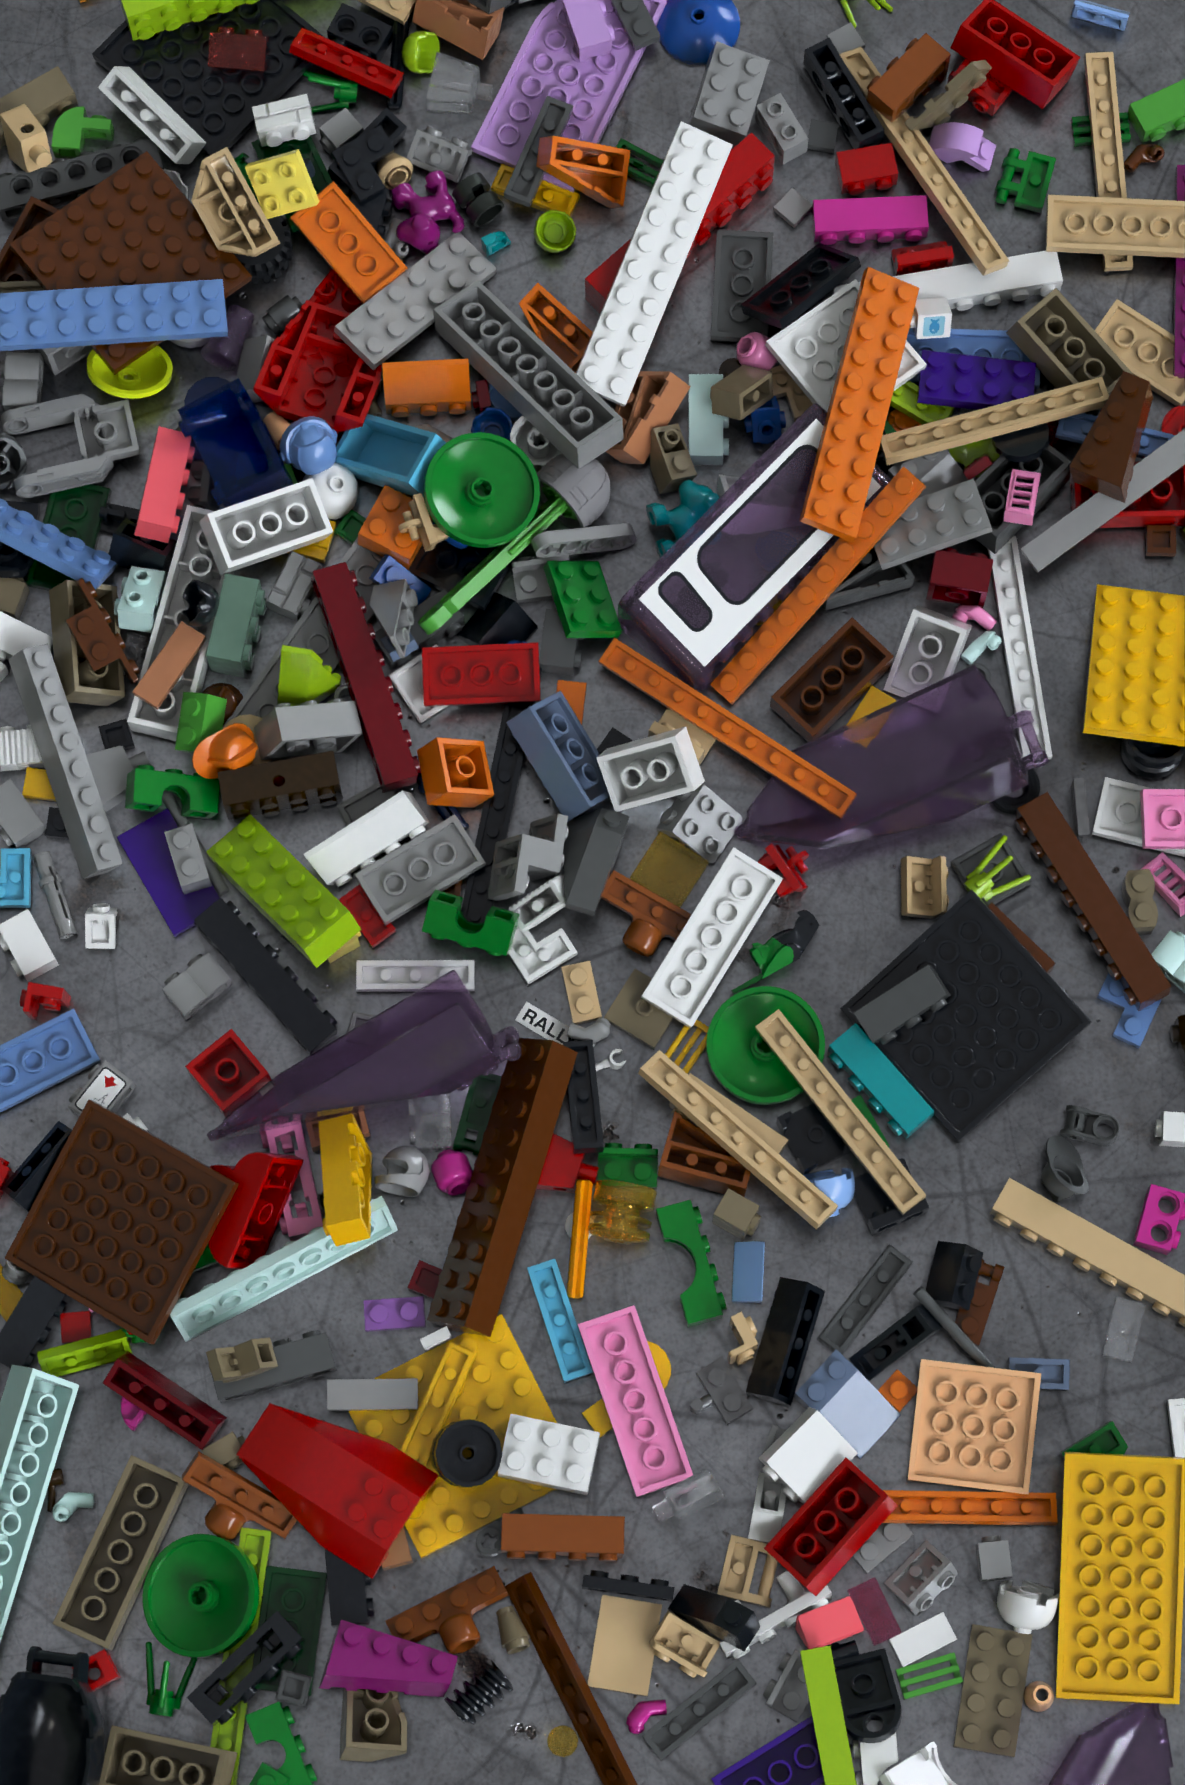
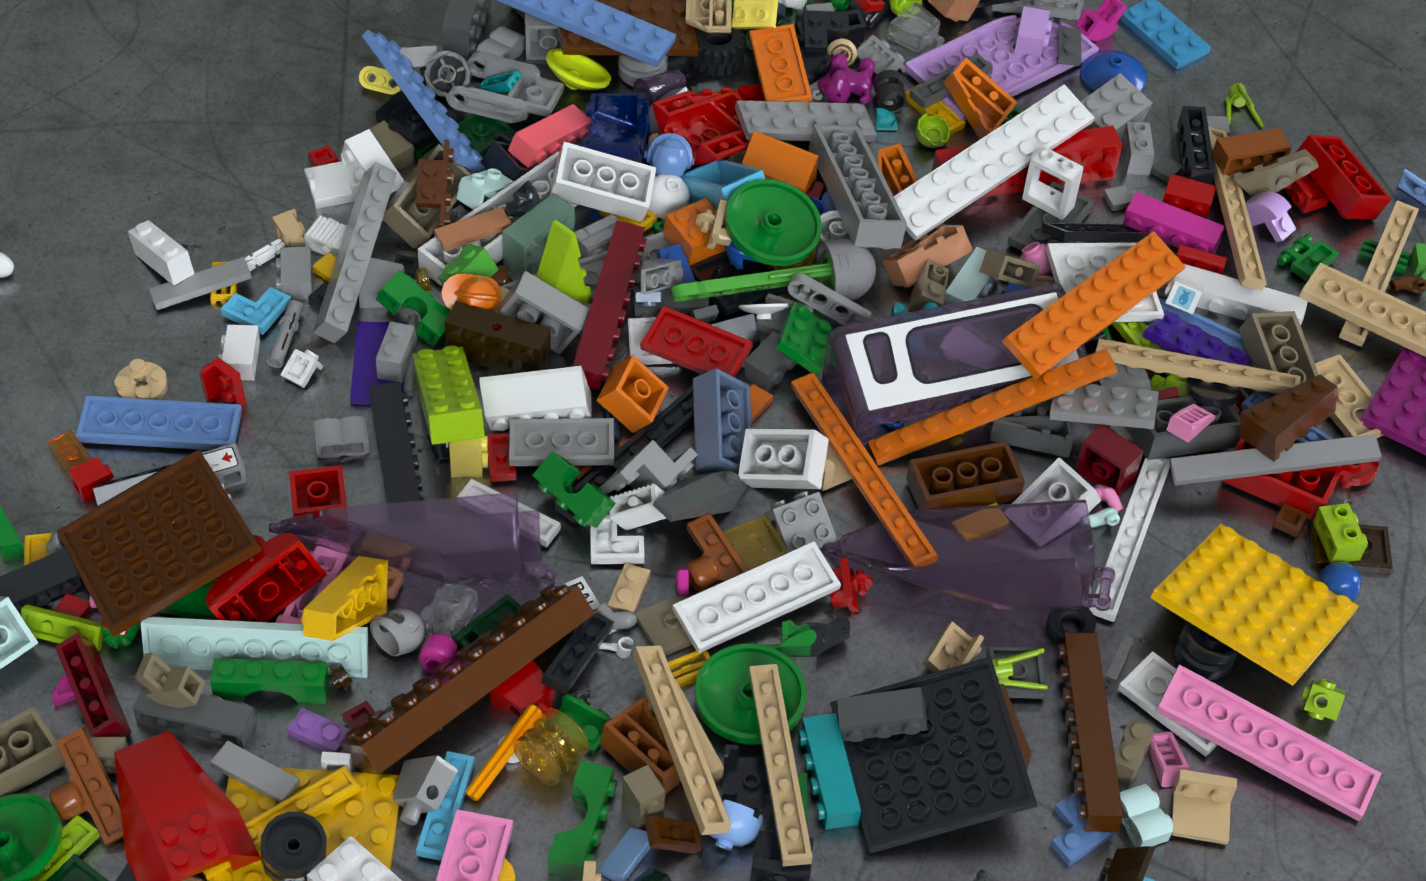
camera: 25 degrees right, 25 degrees down
none -> green arch [210,658,329,704]
none -> dark brown plate [328,664,353,691]
none -> light grey torso [393,755,458,825]
none -> clear yellow tile [415,268,432,294]
none -> teal tile [477,70,522,94]
none -> reddish brown plate [645,816,702,854]
none -> dark pink tile [676,568,689,595]
none -> dark grey tile [690,305,719,323]
none -> white dish [739,303,788,319]
none -> white window [1022,146,1084,220]

